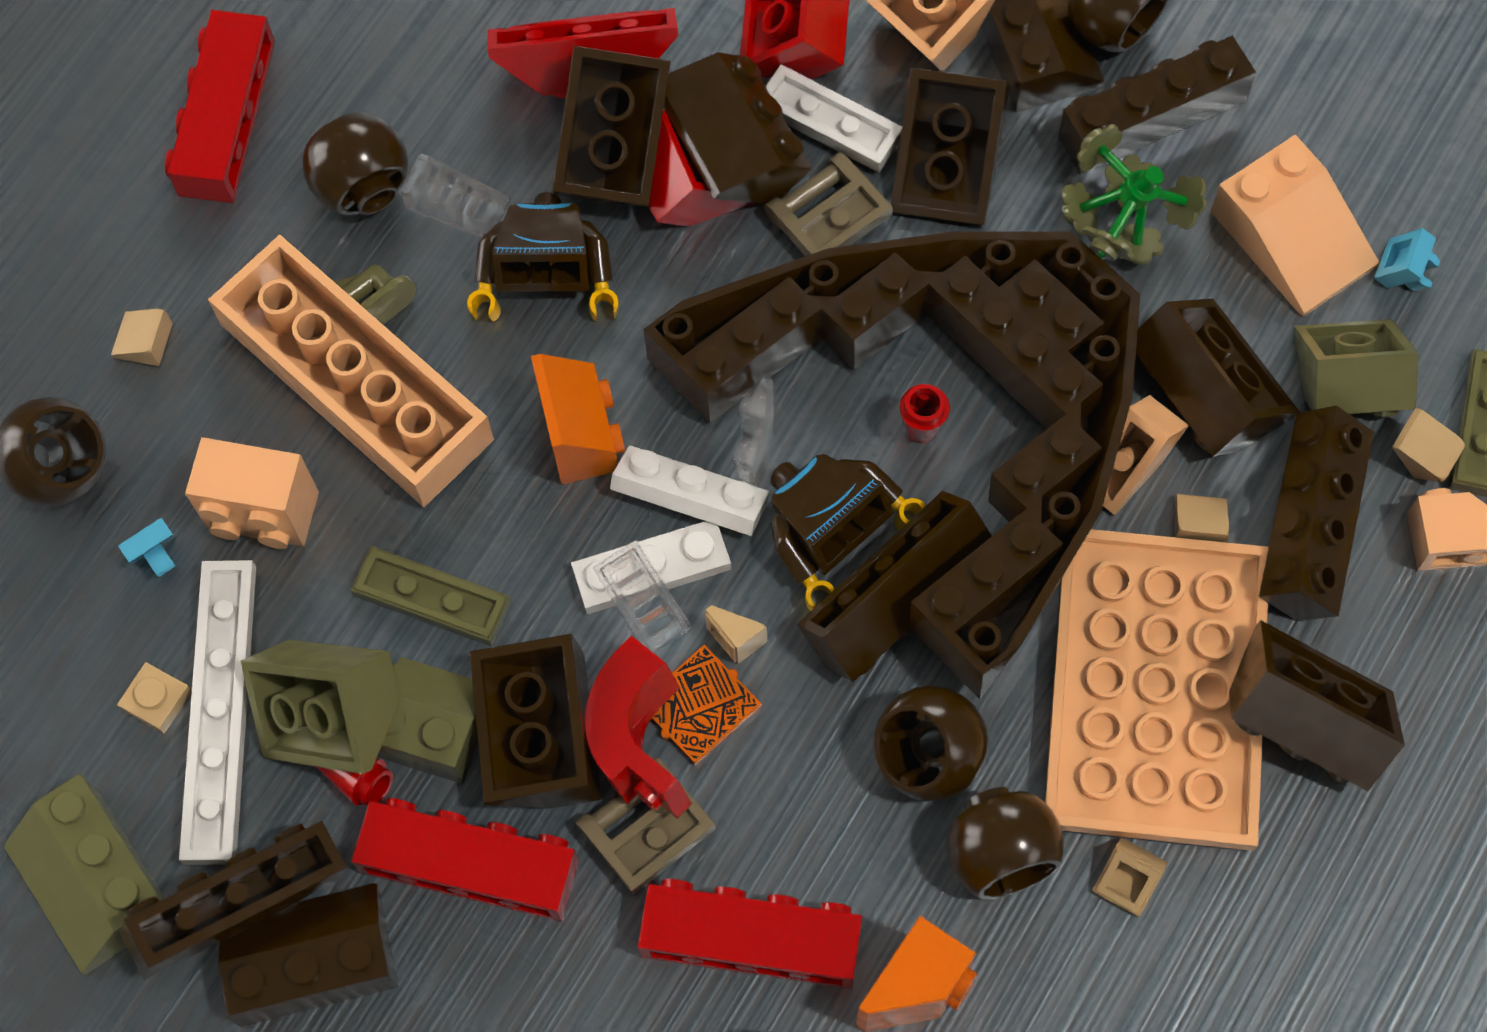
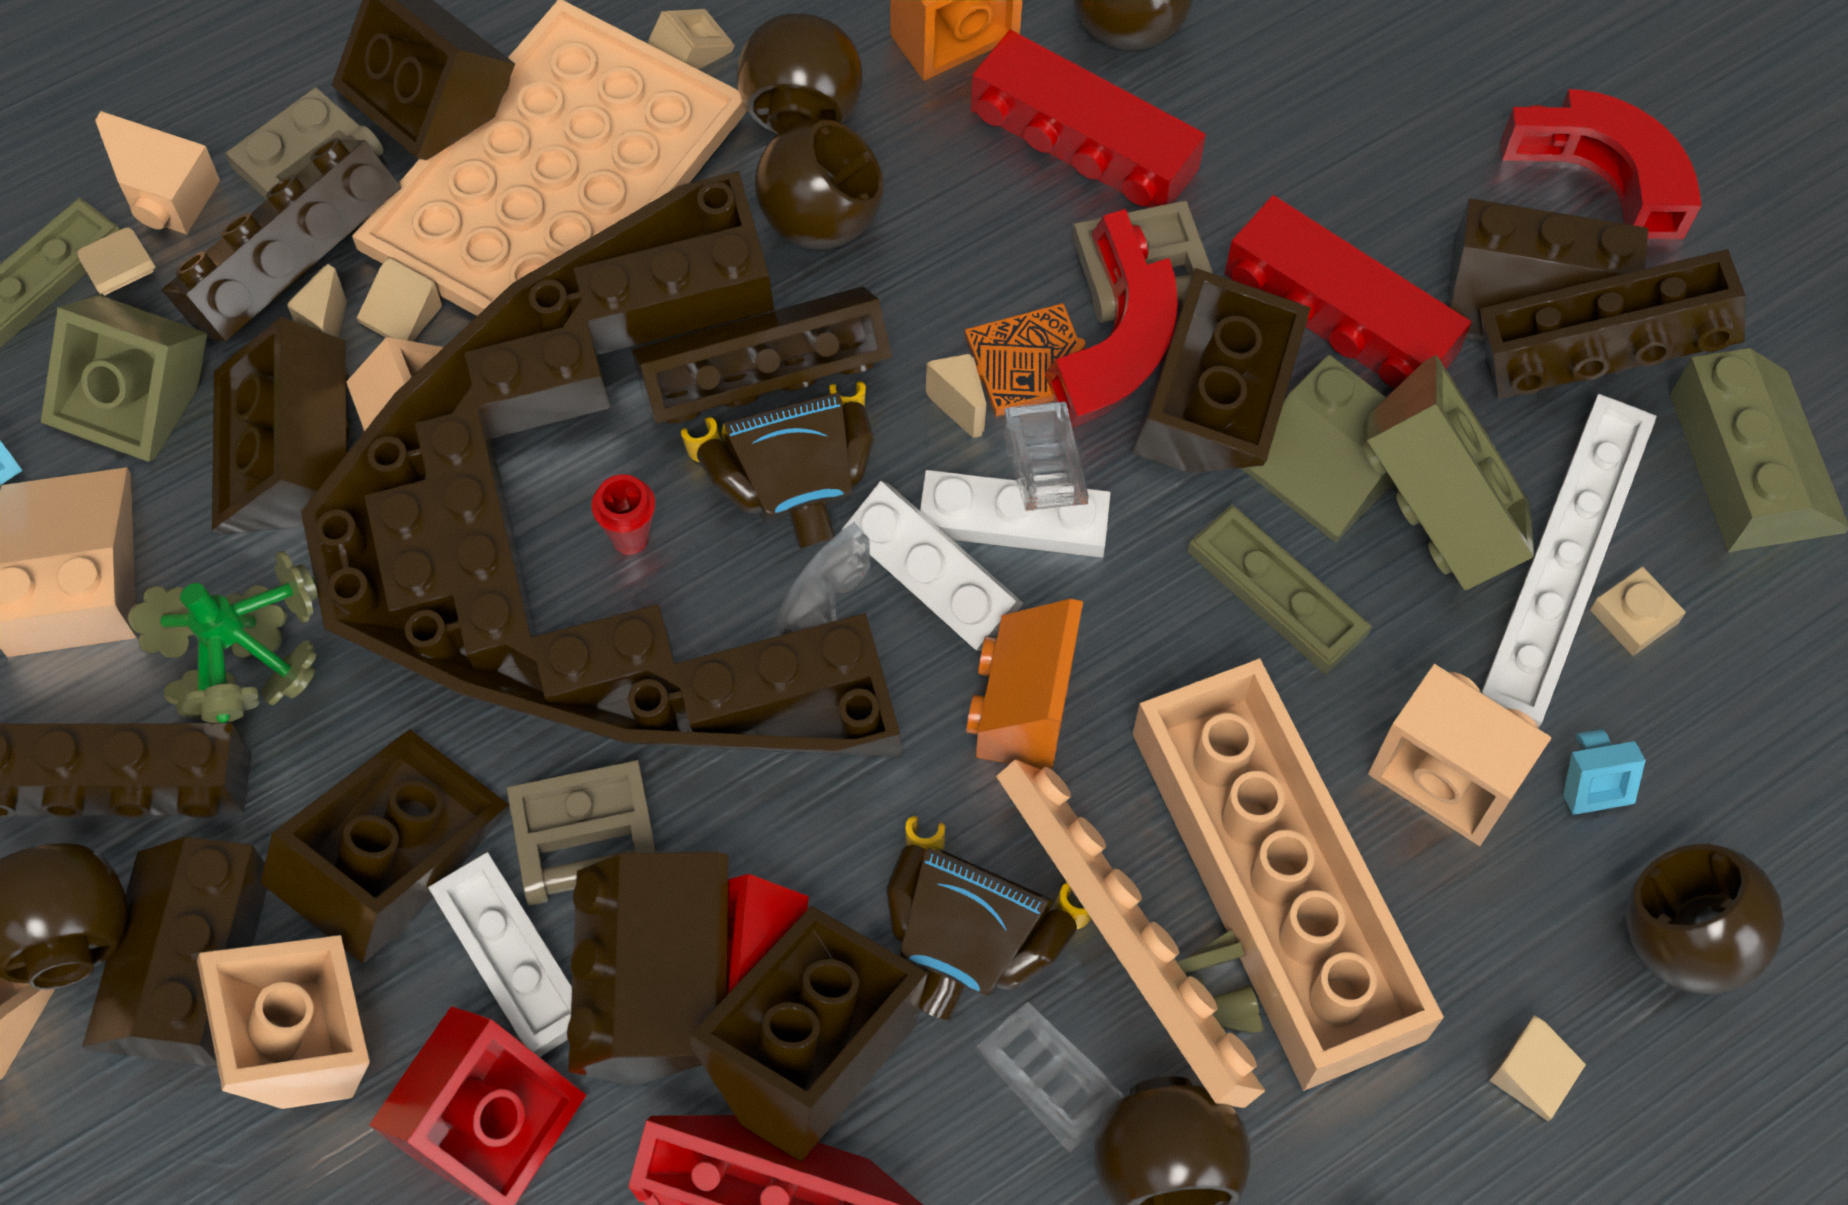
camera: 160 degrees left, 5 degrees down
none -> dark tan plate [225,87,384,200]
none -> tan slope [287,264,347,338]
none -> light nougat plate [996,759,1265,1108]

